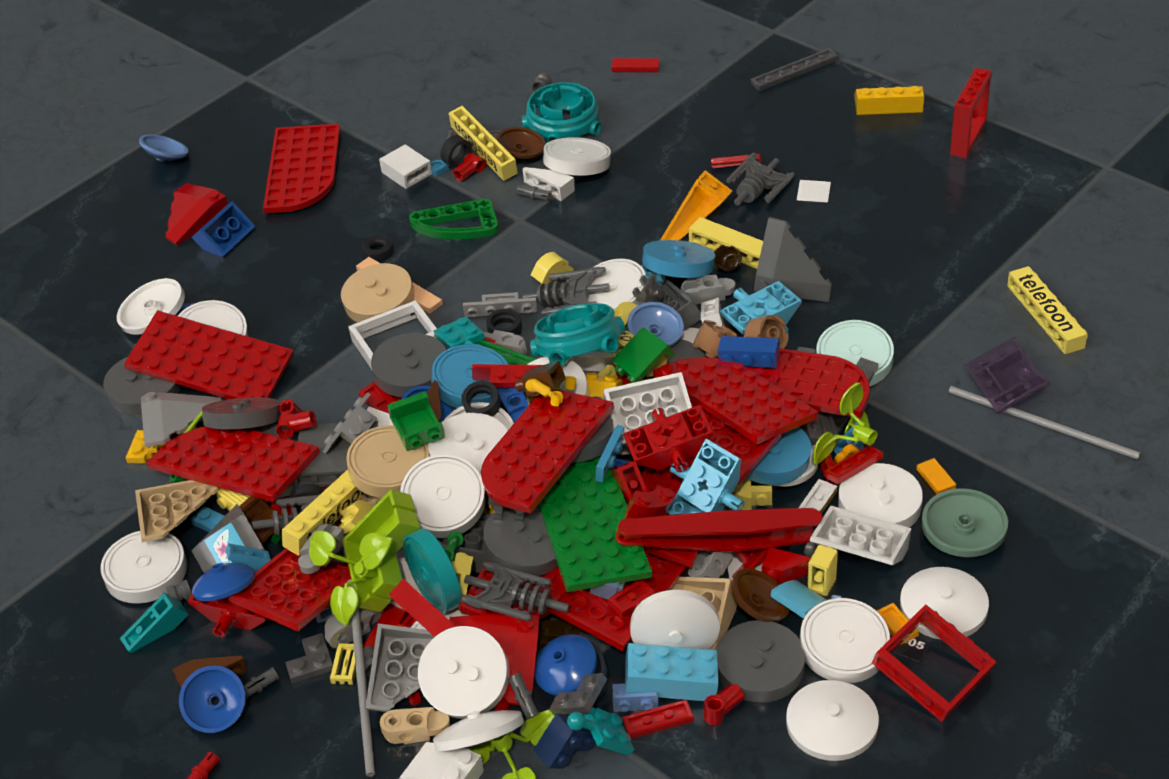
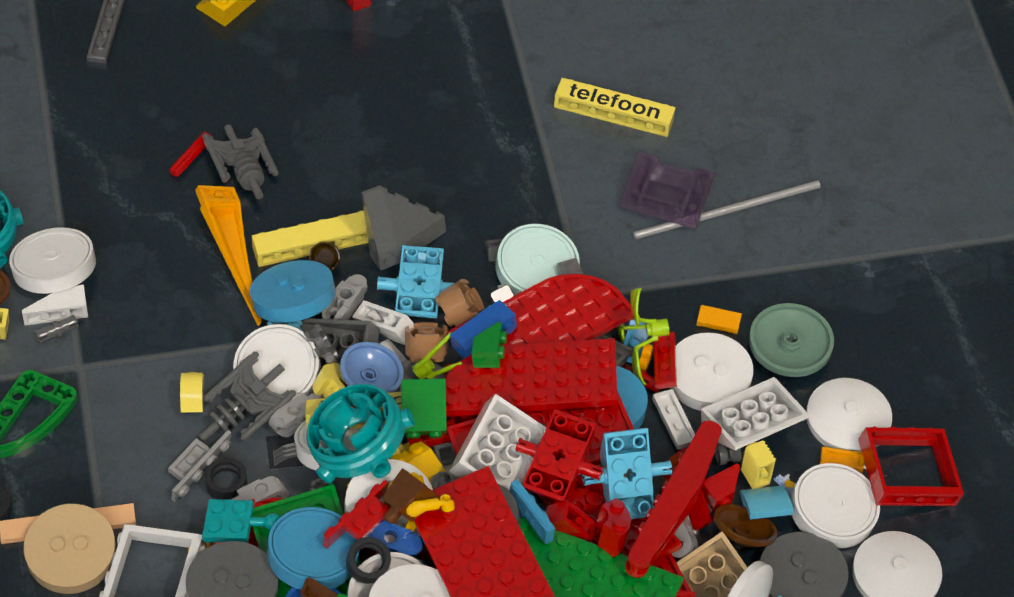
camera: 60 degrees left, 10 degrees up
white sticker [797,180,831,202] -> none
none -> lime plant [412,332,462,379]
none -> green slope [472,322,507,368]

